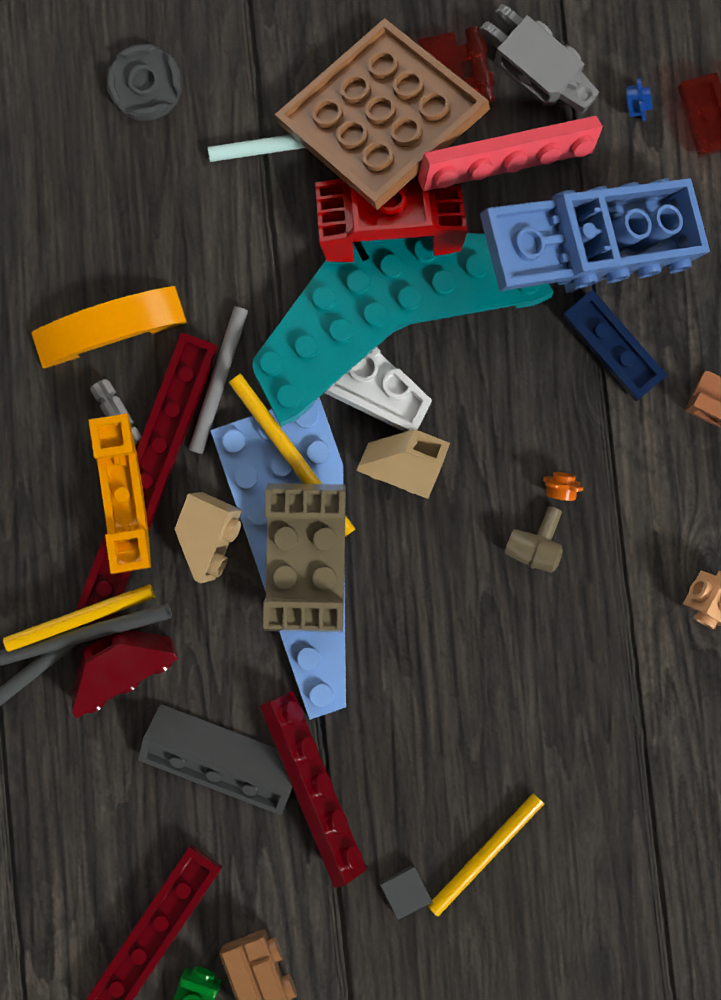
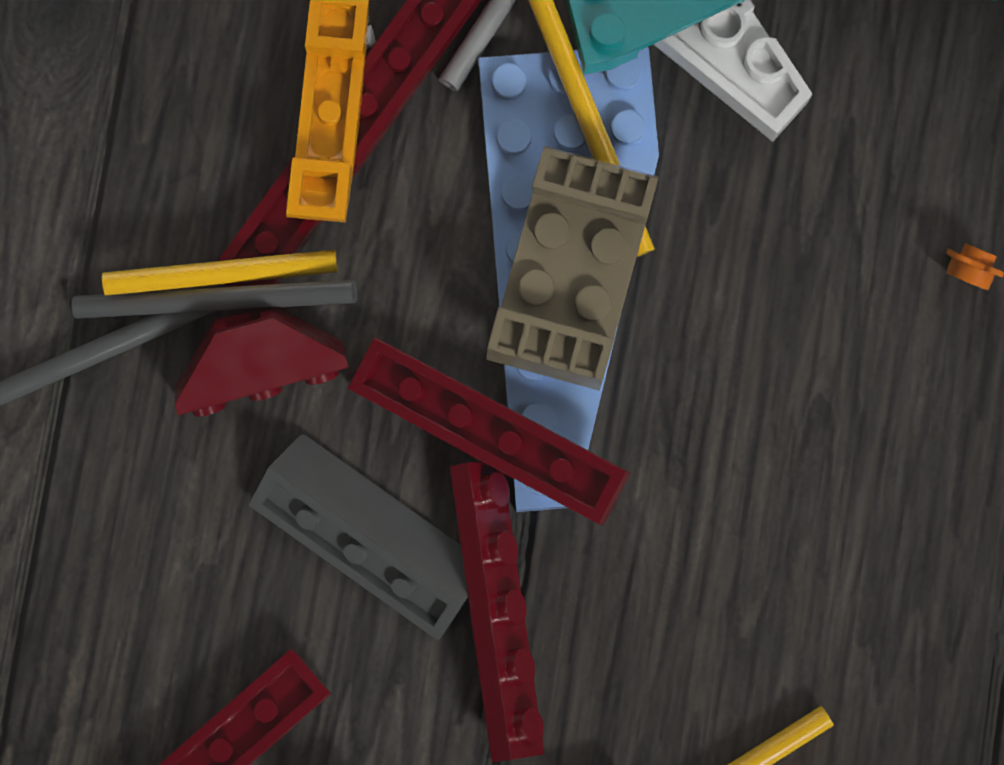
camera: 15 degrees right, 5 degrees down
tan slope [174,492,242,583] -> none
tan slope [357,429,450,499] -> none
dark tan piece [504,506,563,573] -> none
none -> dark red plate [347,337,631,526]

